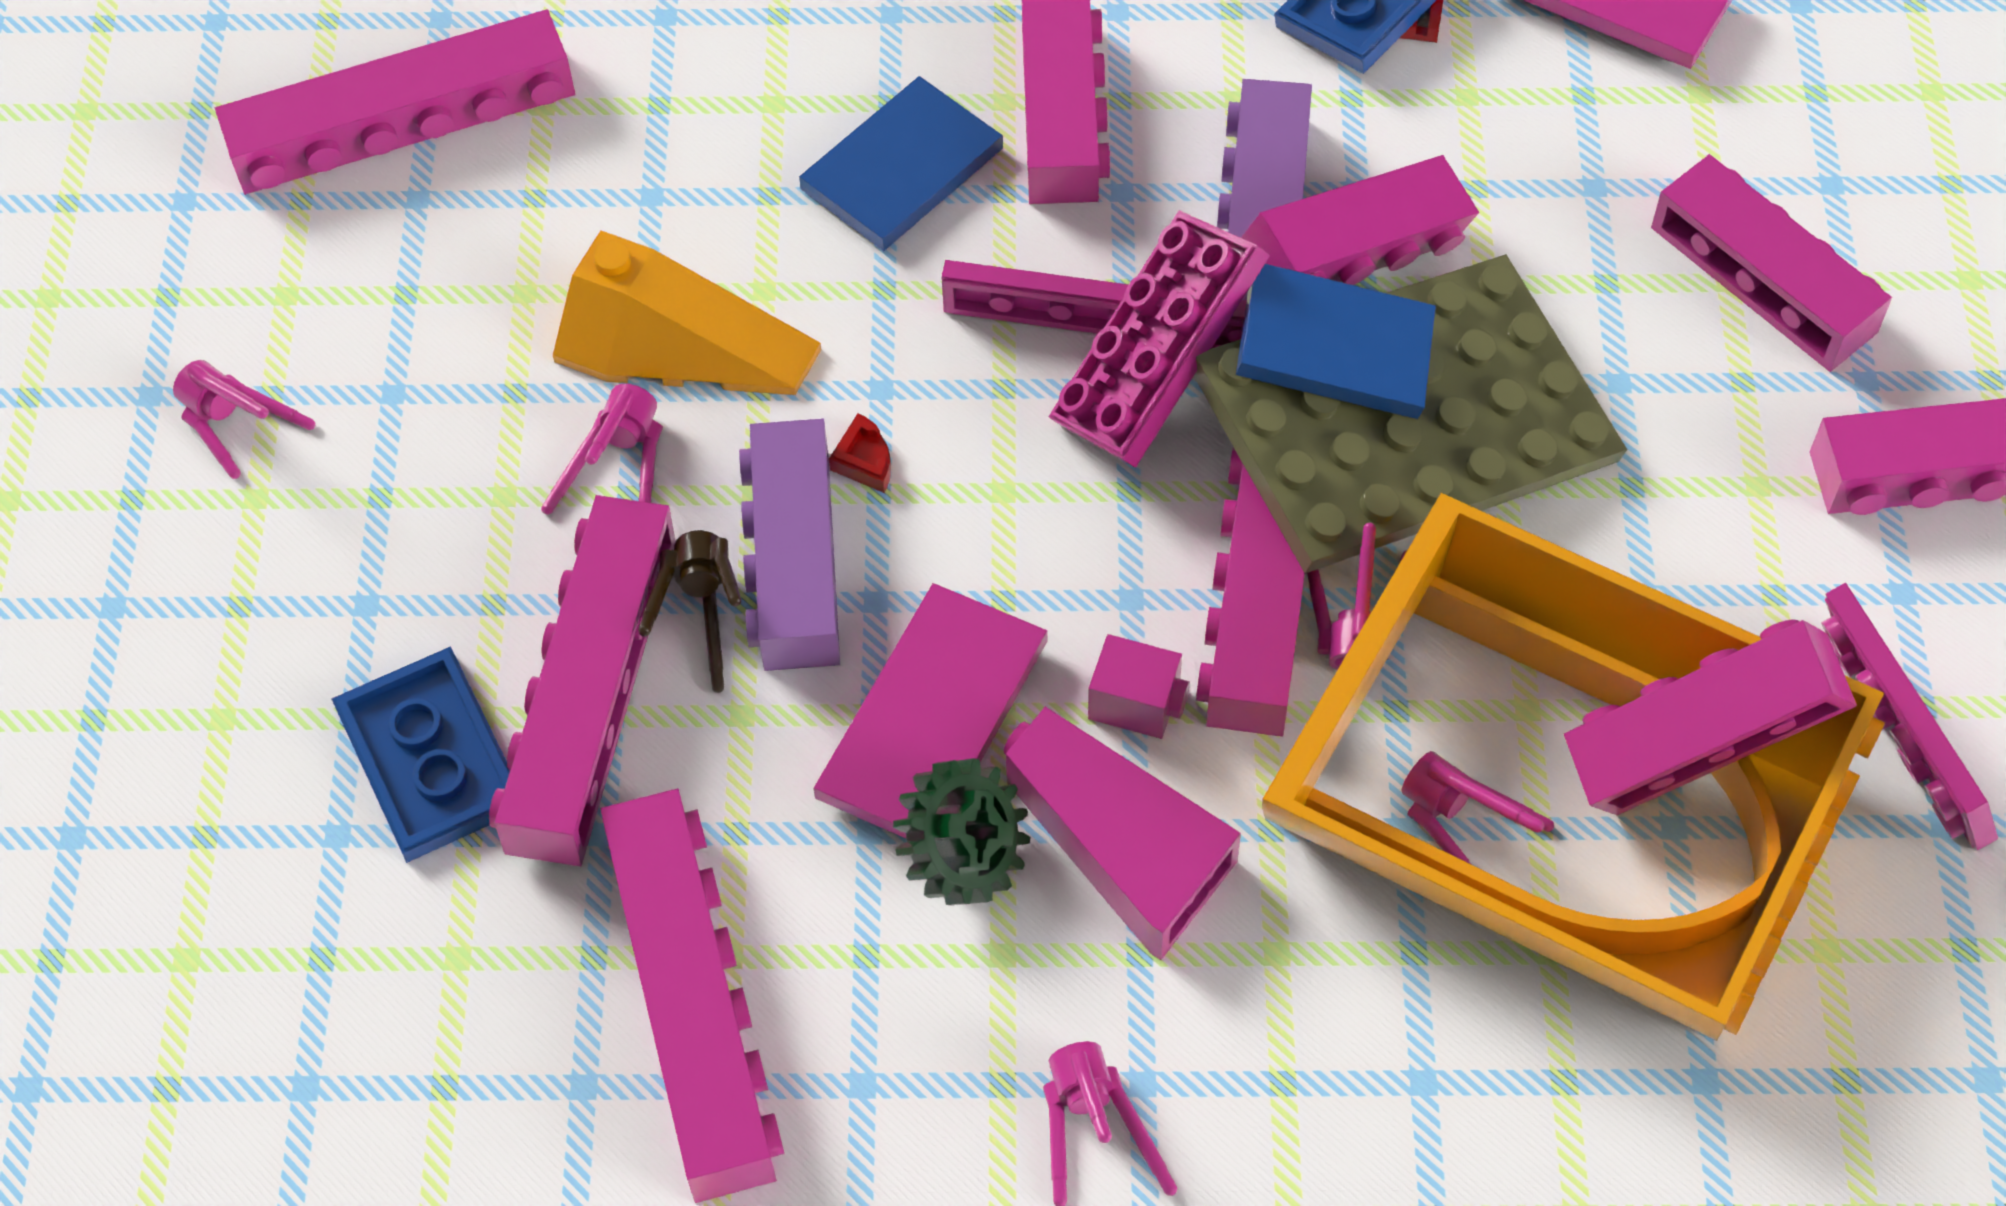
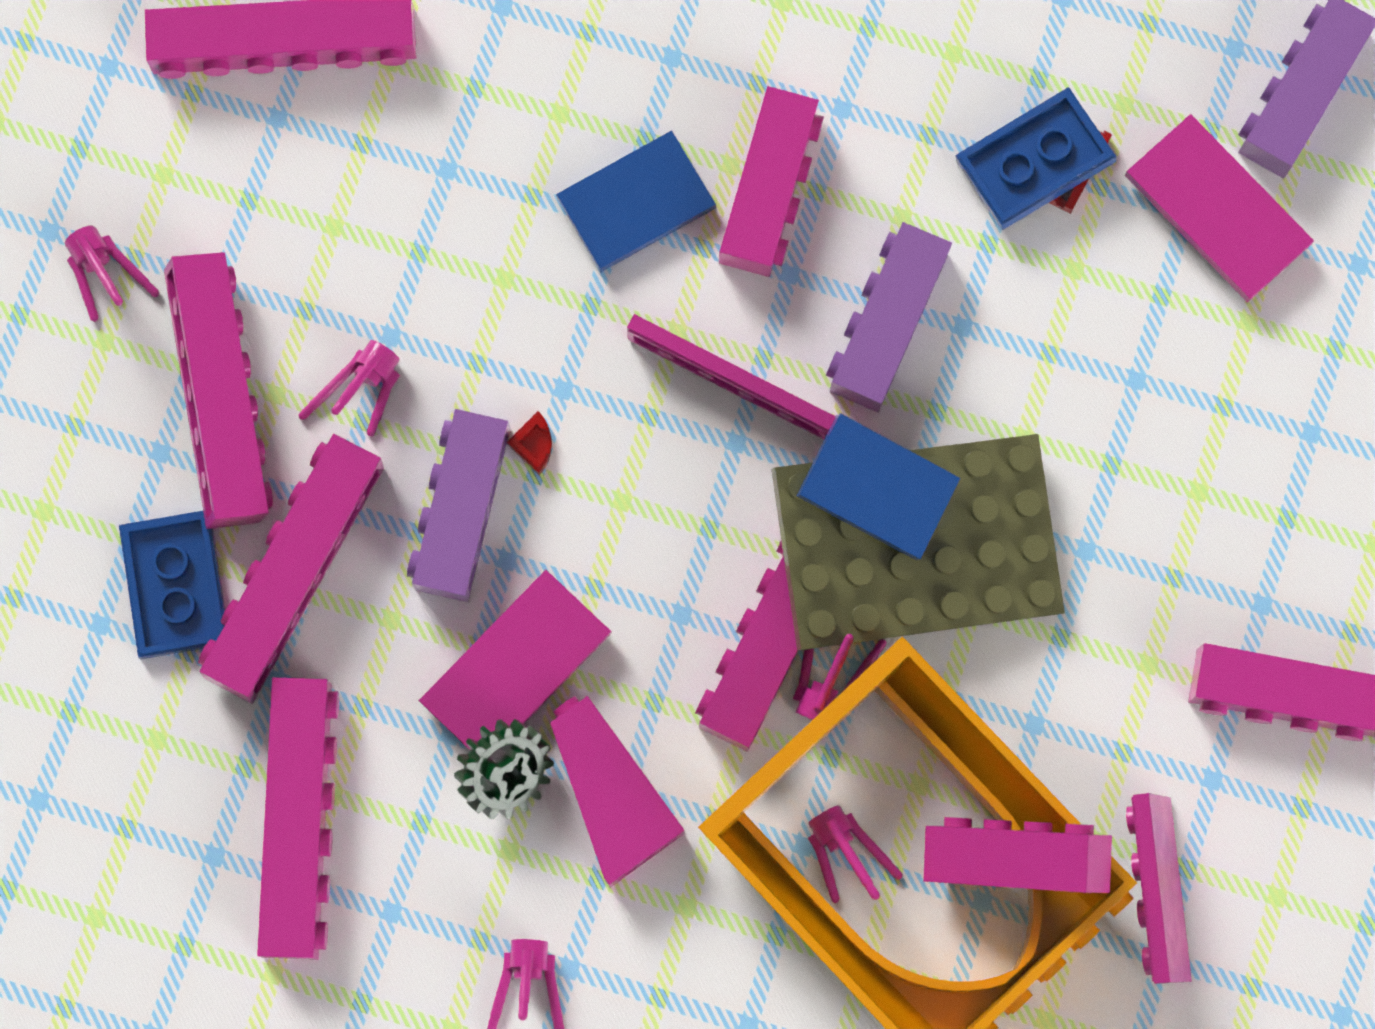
camera: 15 degrees right, 20 degrees up
light orange wedge [552,230,822,395] -> none
dark brown plant [638,530,741,693] -> none
dark pink tile [1048,210,1270,468] -> none
dark pink brick [1088,634,1190,739] -> none
dark pink brick [1241,155,1480,285] -> none
dark pink brick [1651,154,1893,372] -> none
none -> dark pink brick [164,252,273,529]

